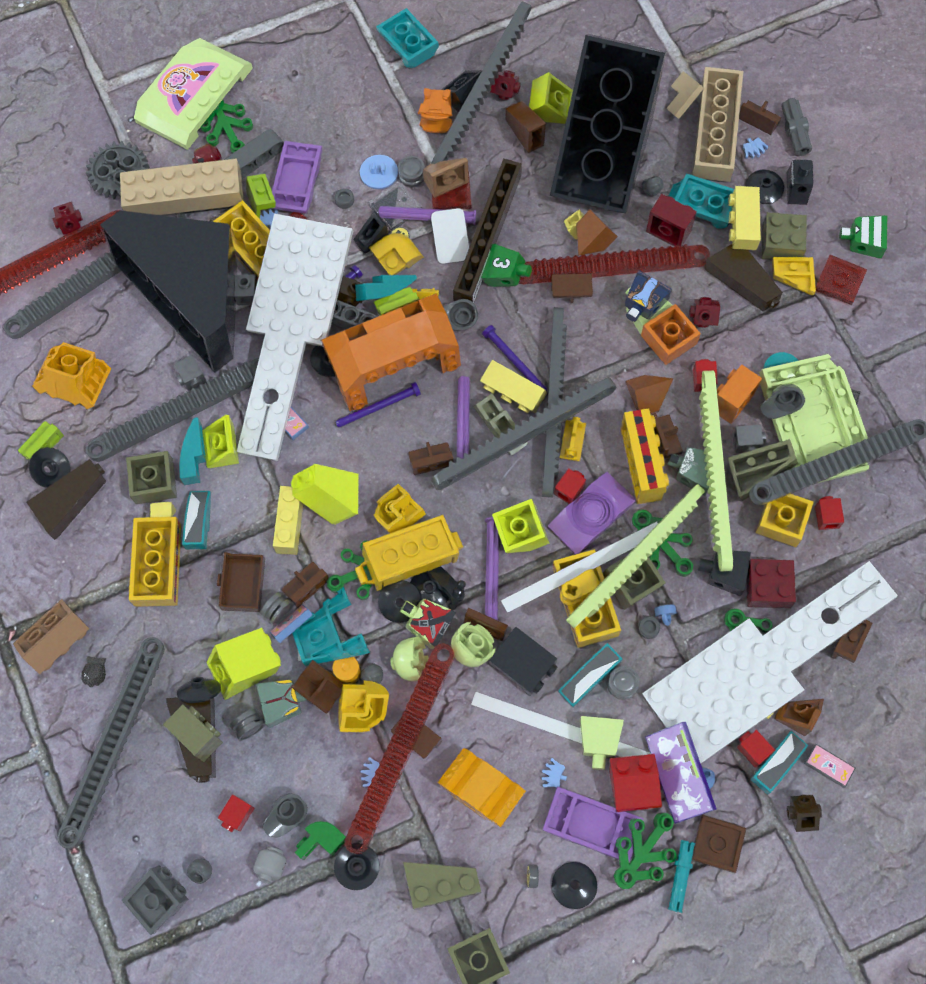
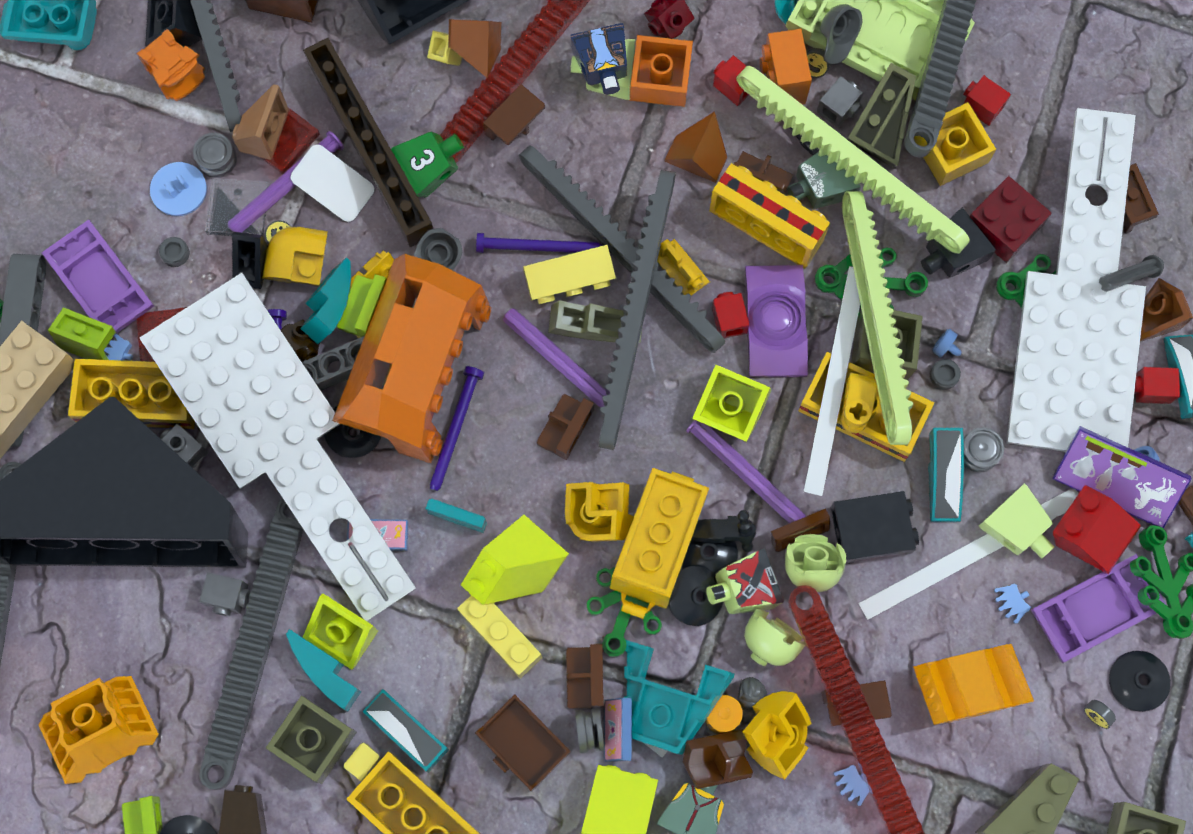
camera: 50 degrees left, 5 degrees up
none -> teal tile [425,498,487,533]
none -> tile [807,48,831,78]
none -> dark grey axle [1099,255,1164,292]

